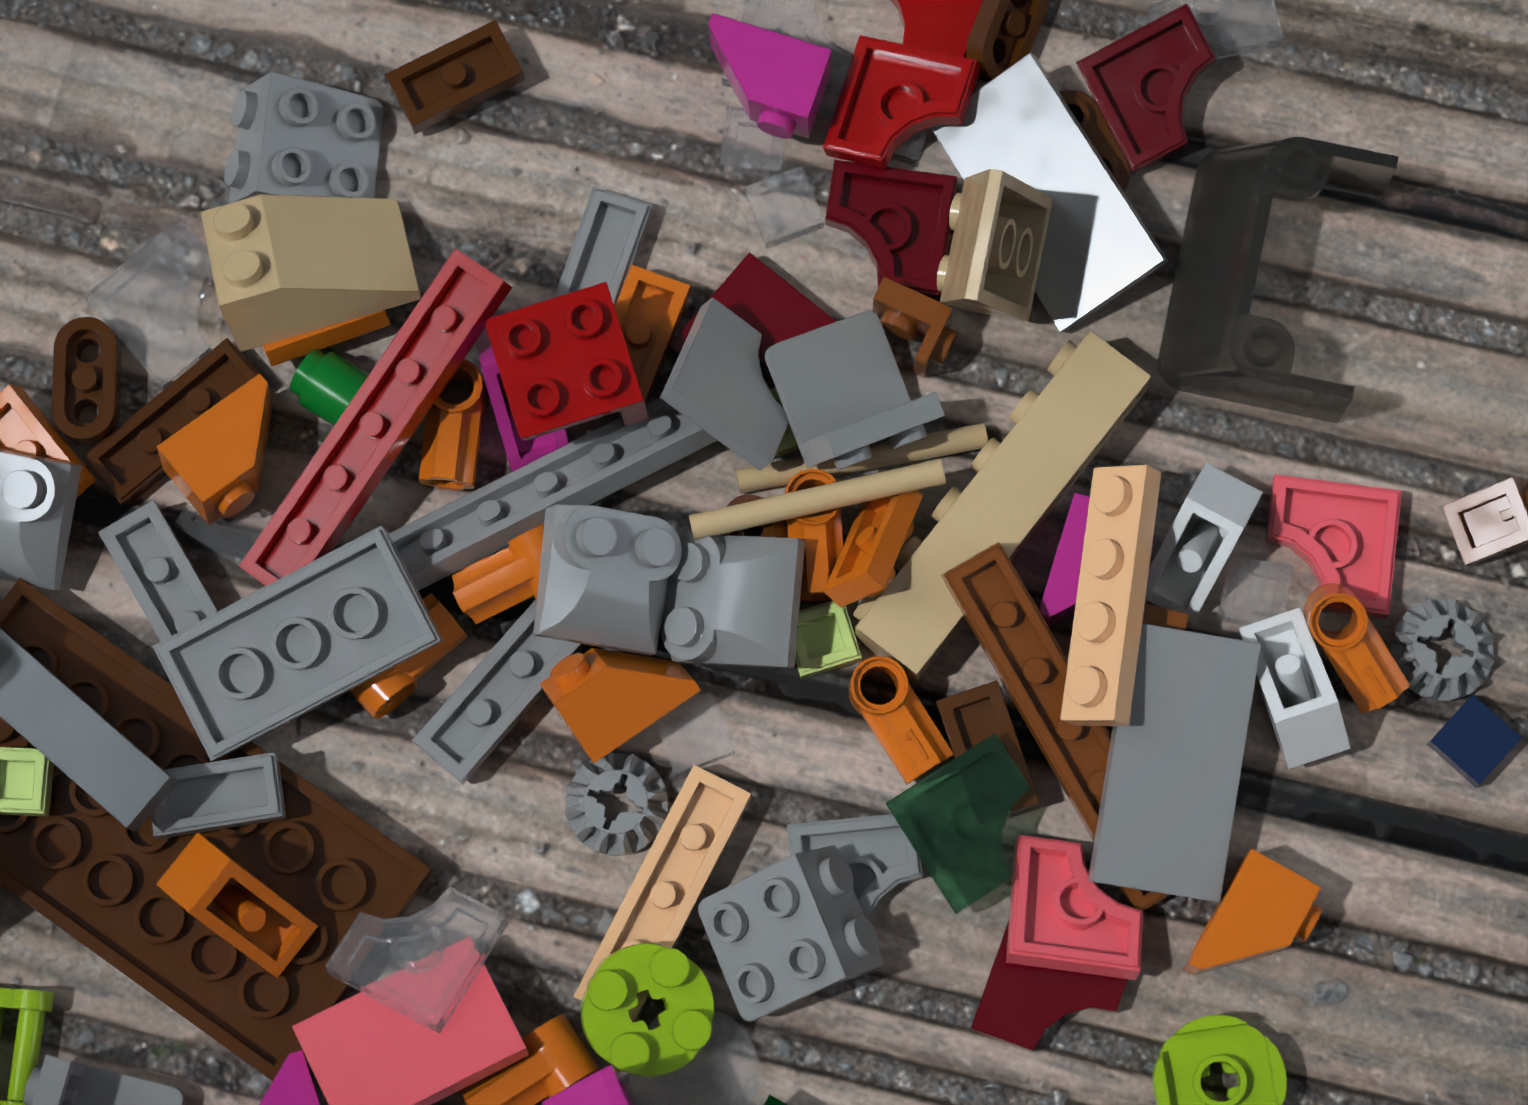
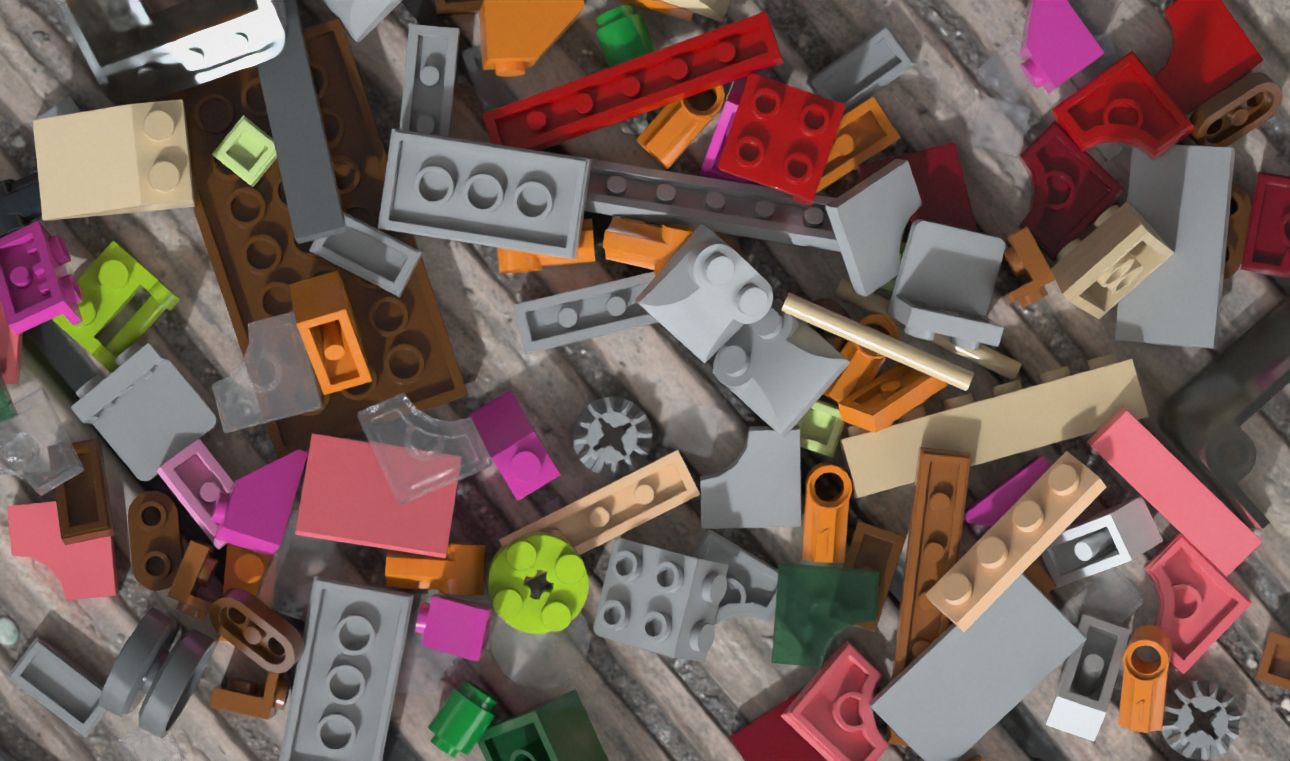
camera: 25 degrees right, 10 degrees up
orange slope [539,648,701,763] -> none
none -> clear tile [212,311,324,434]
none -> dark pink slope [468,390,562,501]
none -> light grey tile [700,425,801,529]
none -> coral tile [1087,406,1262,577]

